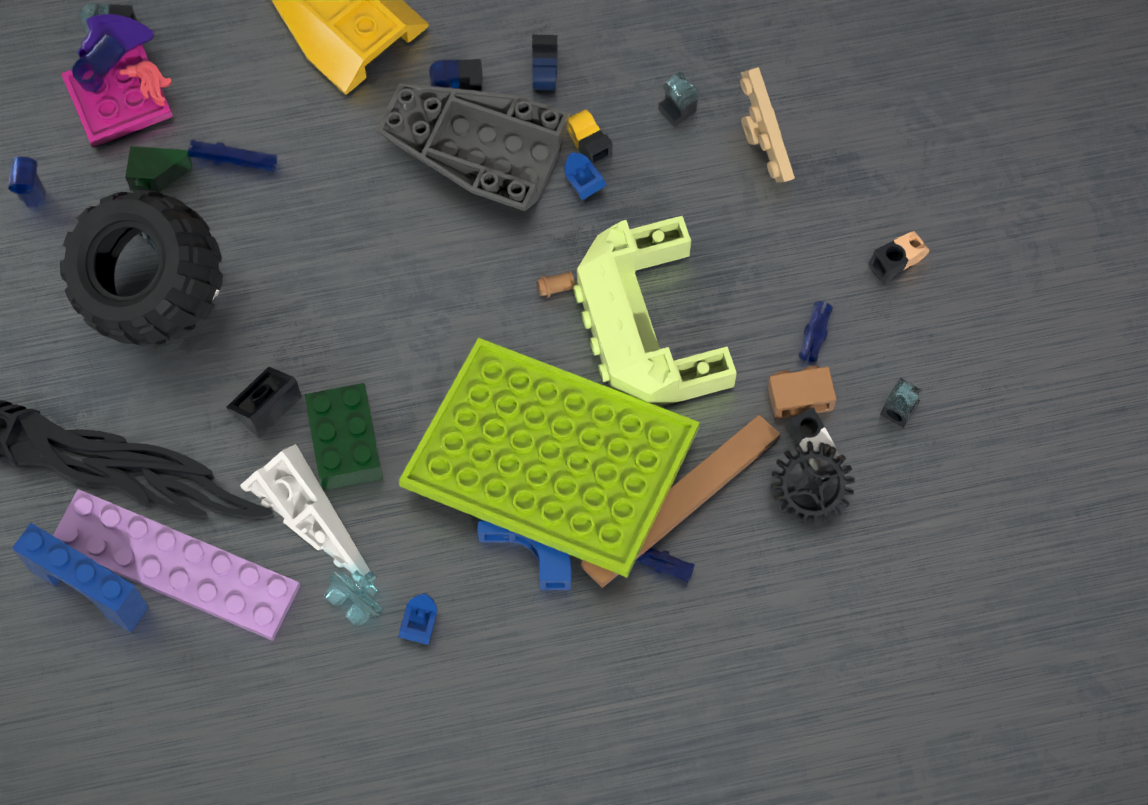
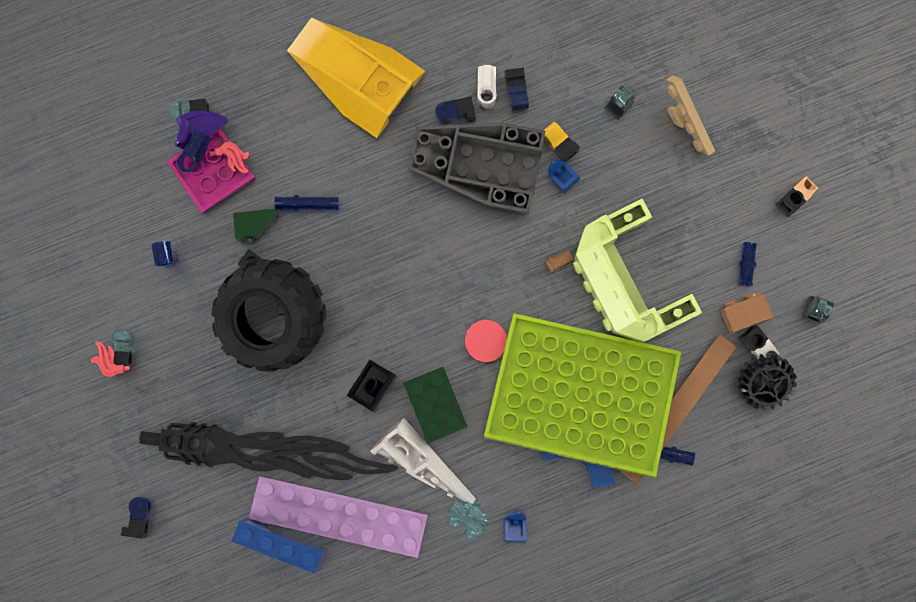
camera: 10 degrees left, 15 degrees up
none -> coral tile [465,320,507,362]
none -> white piece [477,65,497,110]

